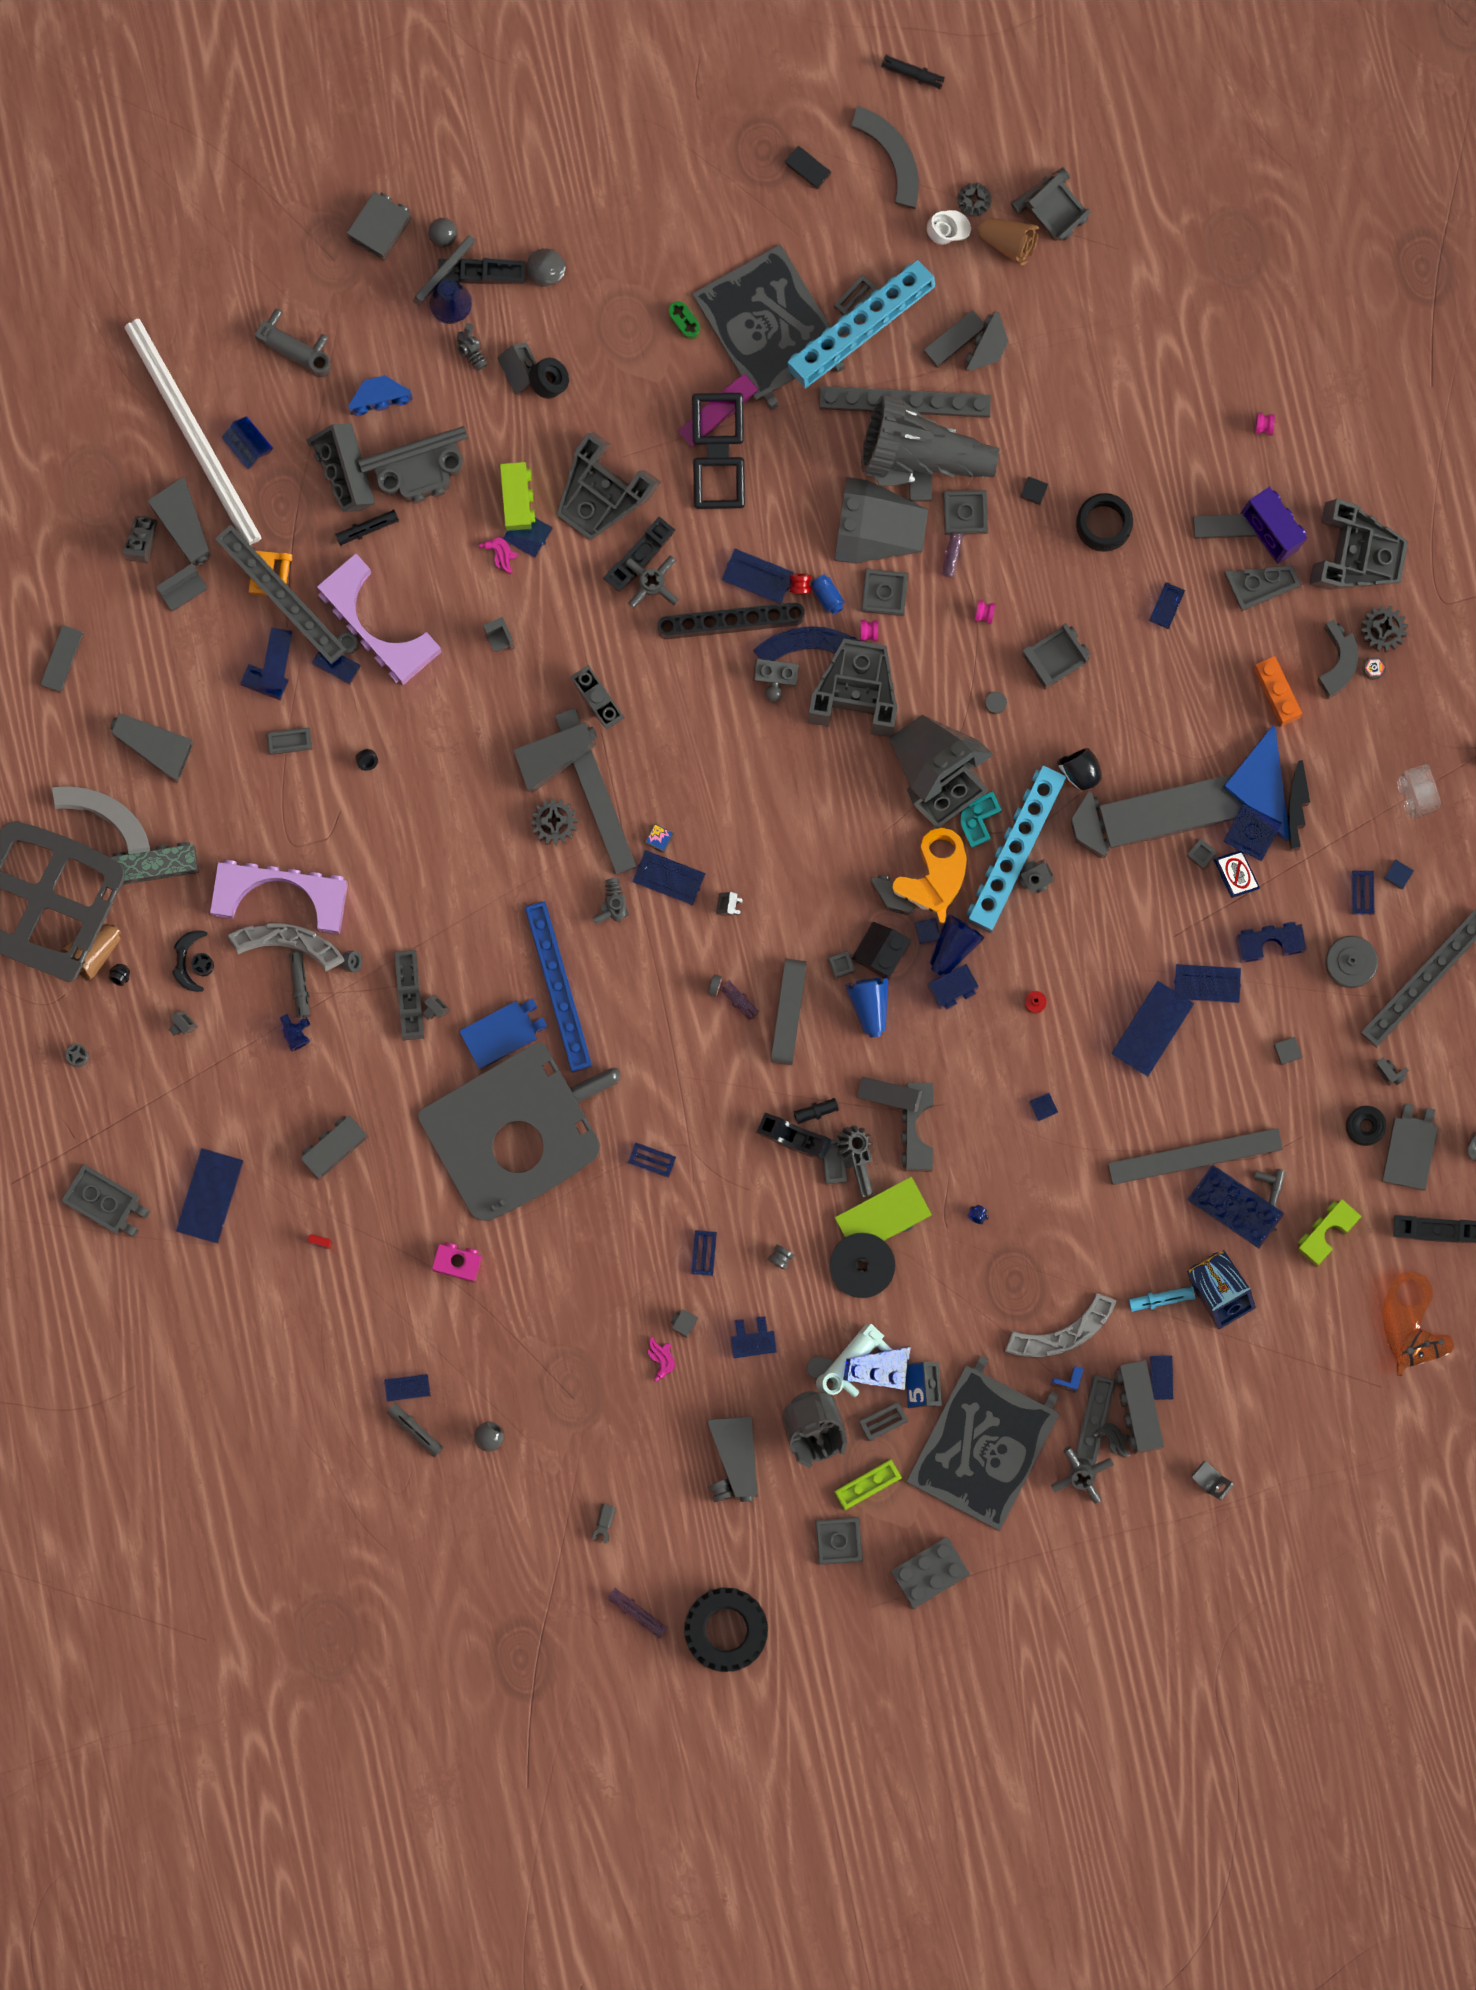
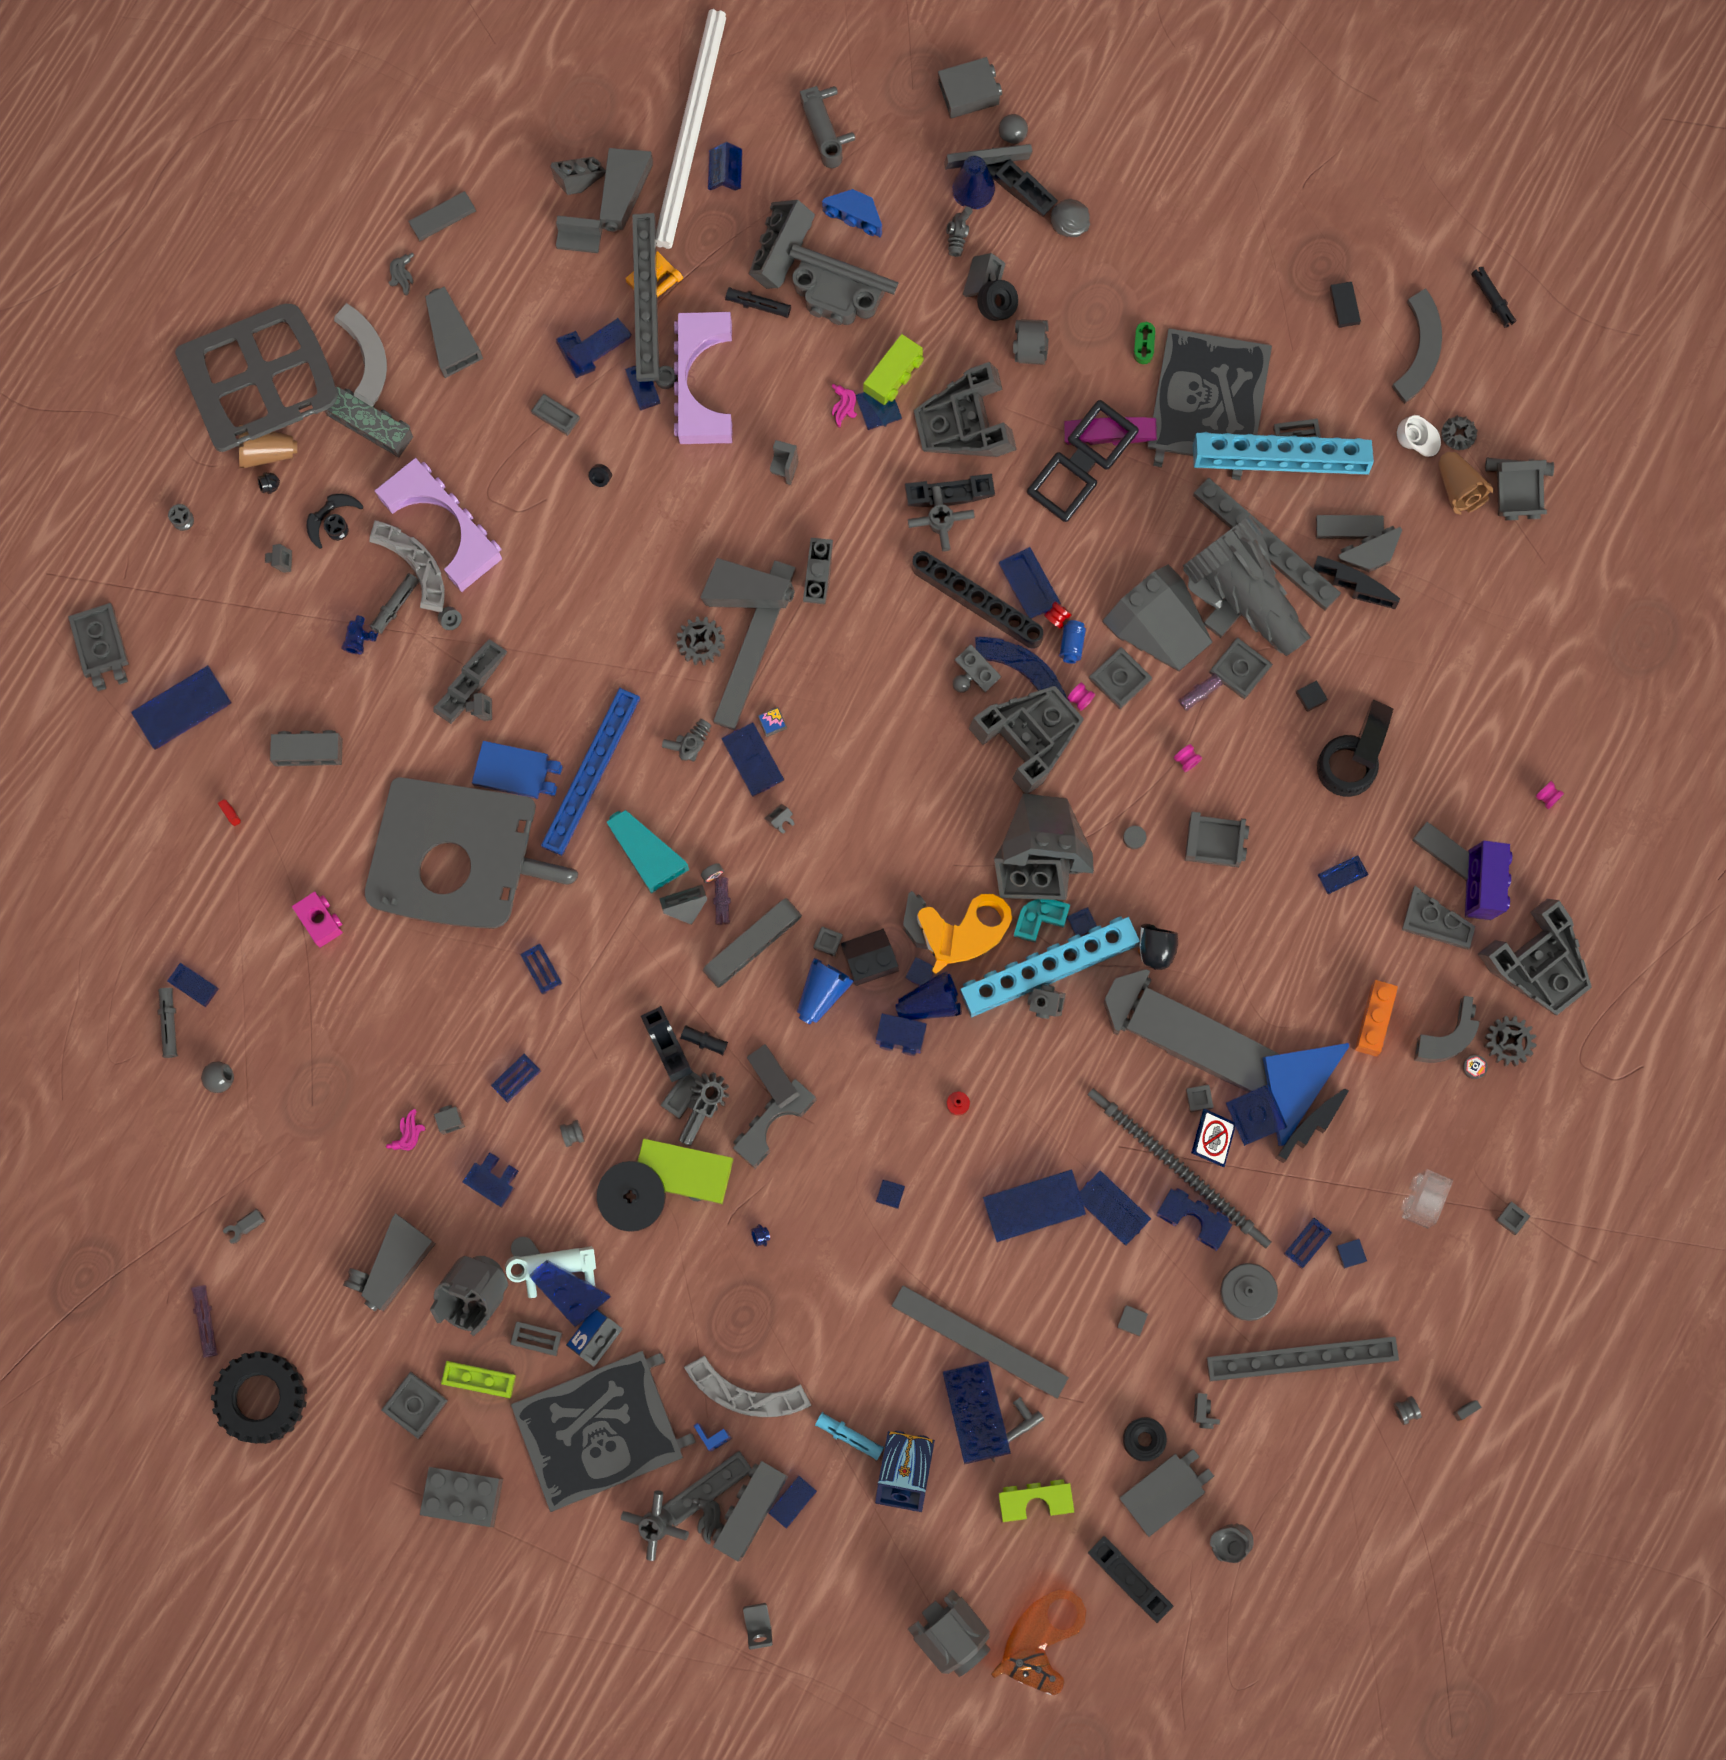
camera: 45 degrees right, 5 degrees down
none -> dark grey piece [388,253,414,295]
none -> teal slope [607,810,689,894]
none -> dark grey slope [659,885,707,925]
none -> dark grey piece [908,1589,991,1677]
none -> dark grey brick [1013,319,1049,365]
none -> clear blue tile [1067,907,1097,936]
none -> dark grey hose [1088,1088,1272,1249]
none -> black slope [1313,556,1400,609]
none -> black slope [1352,699,1394,769]

